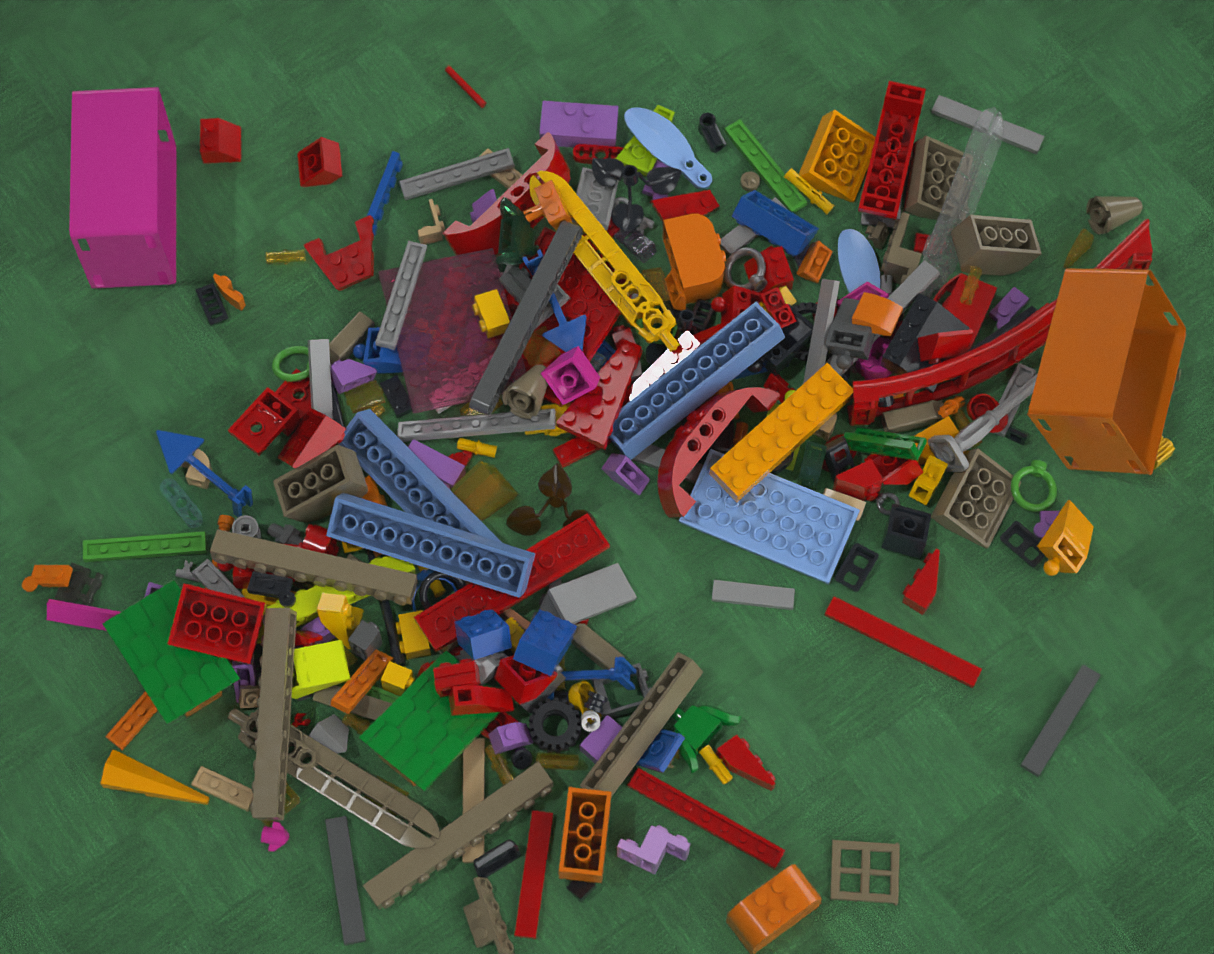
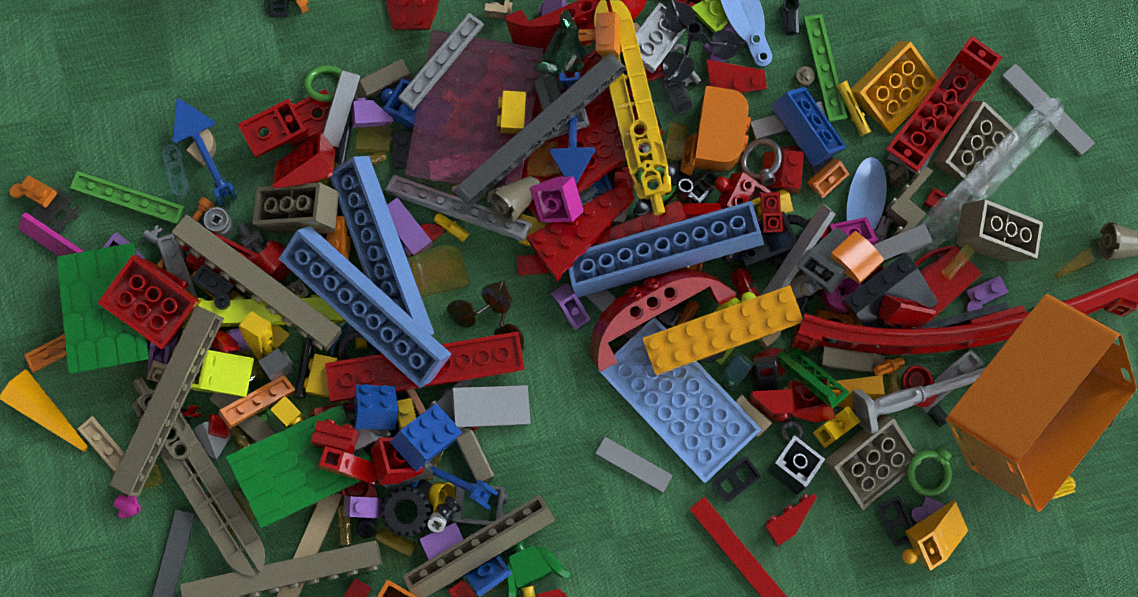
camera: 20 degrees right, 10 degrees up
none -> red tile [208,414,229,439]

